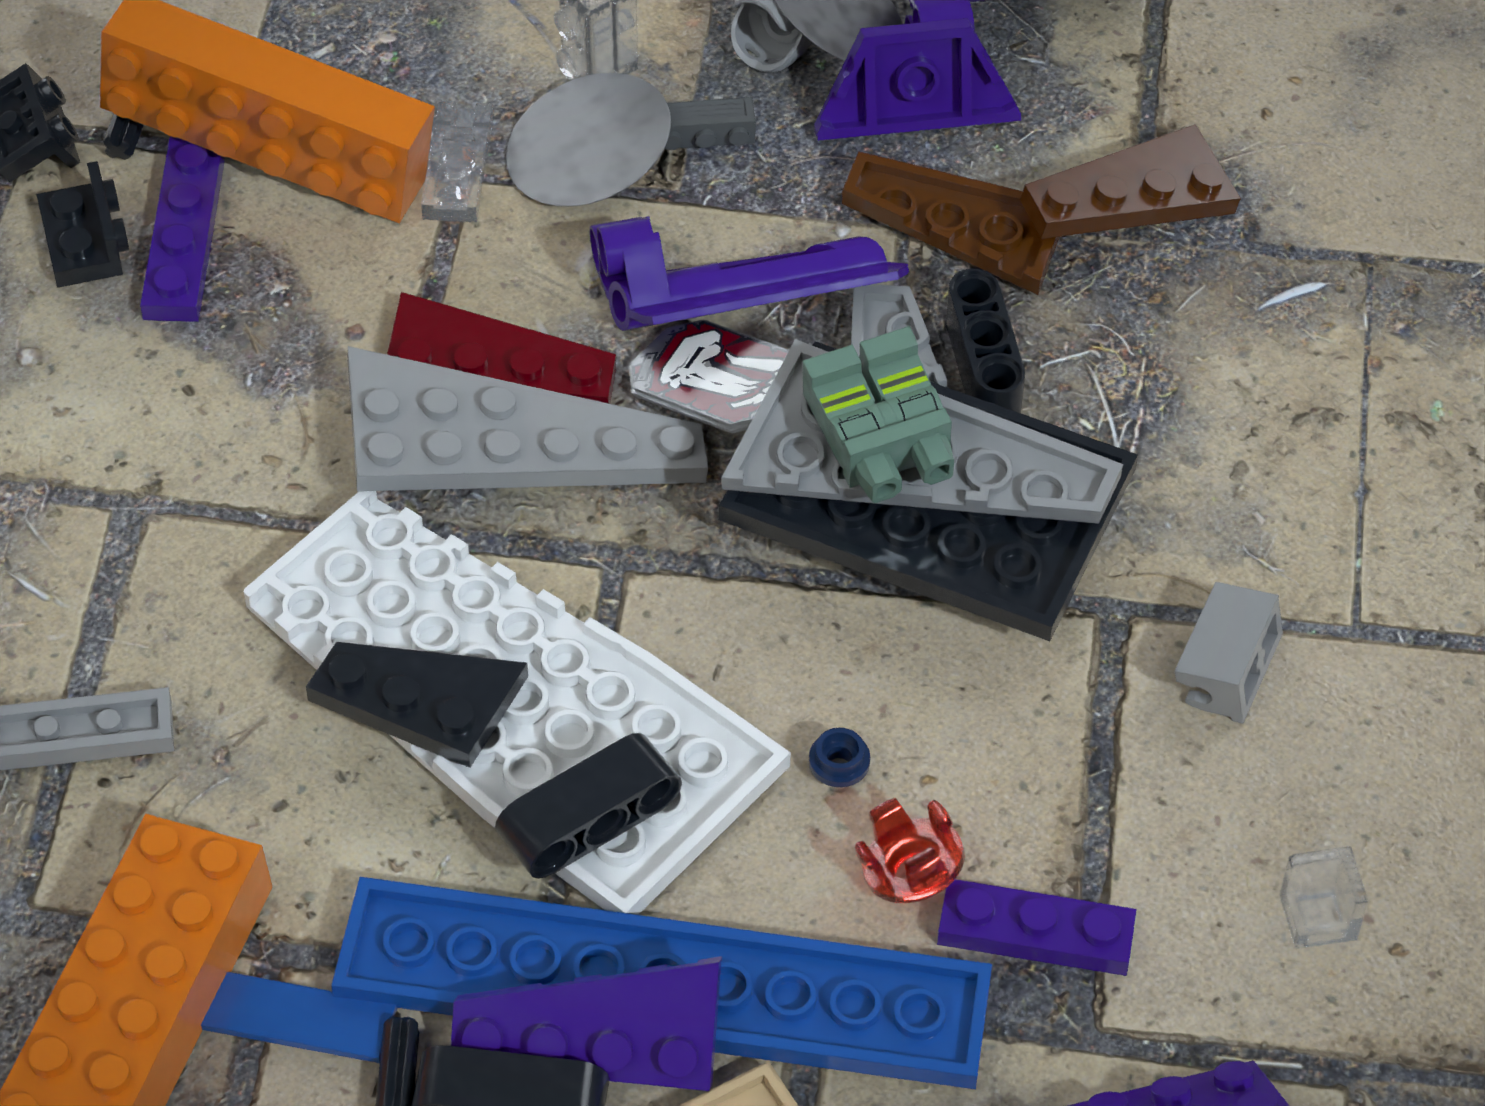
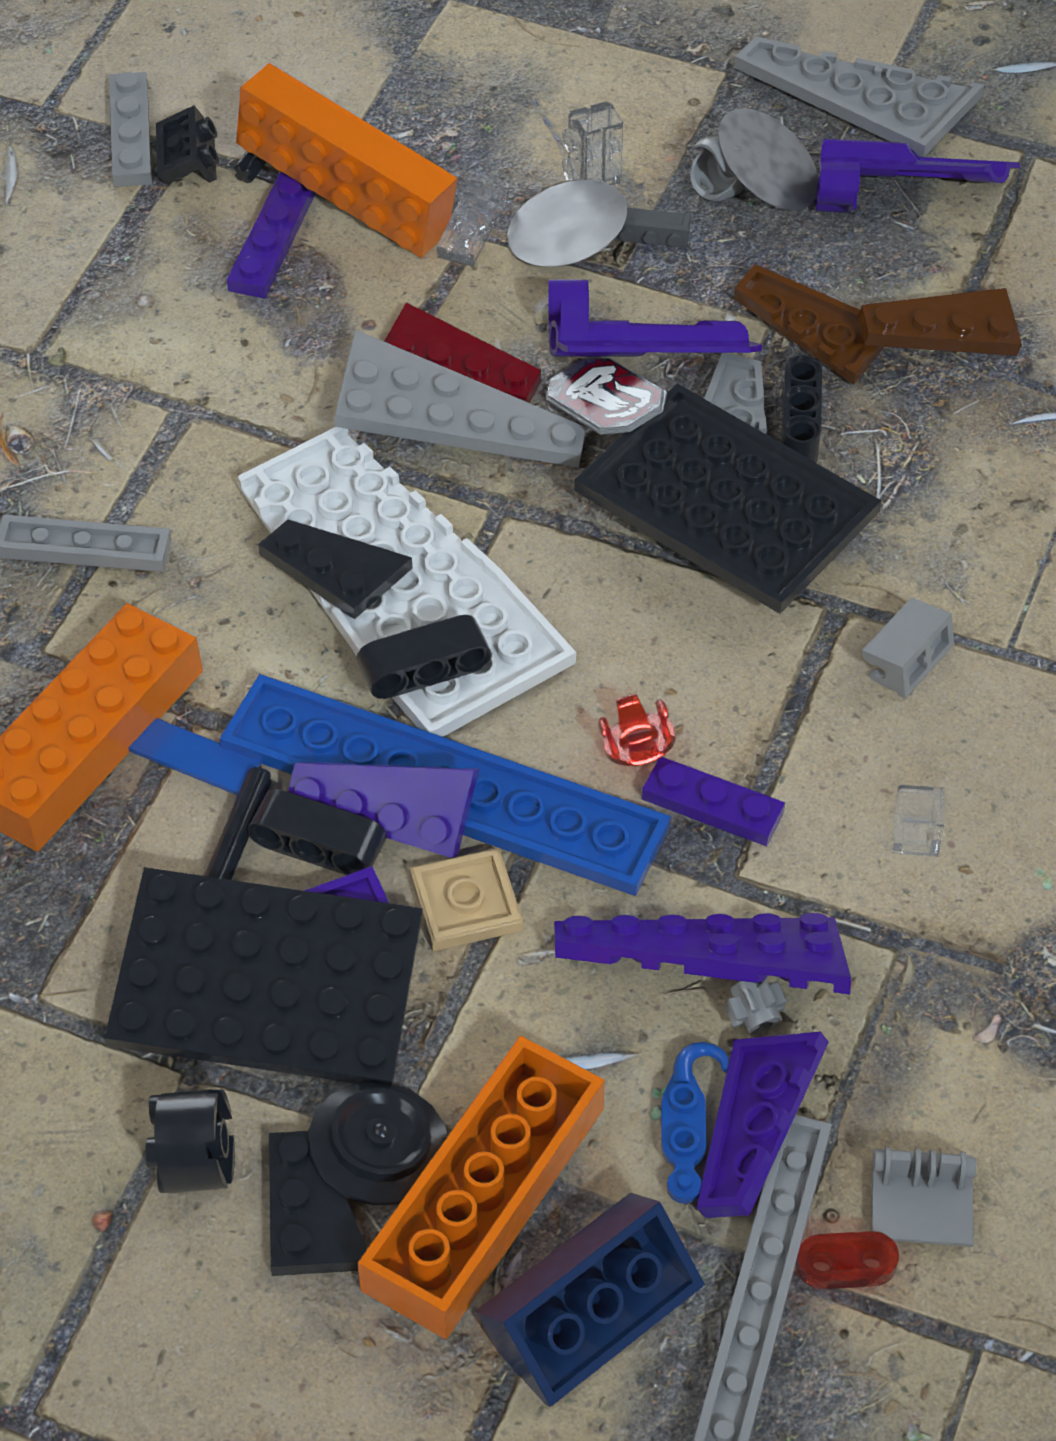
camera: 15 degrees right, 0 degrees up
black bracket [36,161,129,288] -> none
light grey wing [721,339,1123,524] -> none
sand green hips [803,326,954,503] -> none
dark blue plate [809,727,871,788] -> none
dark purple wing [814,18,1021,141] -> none

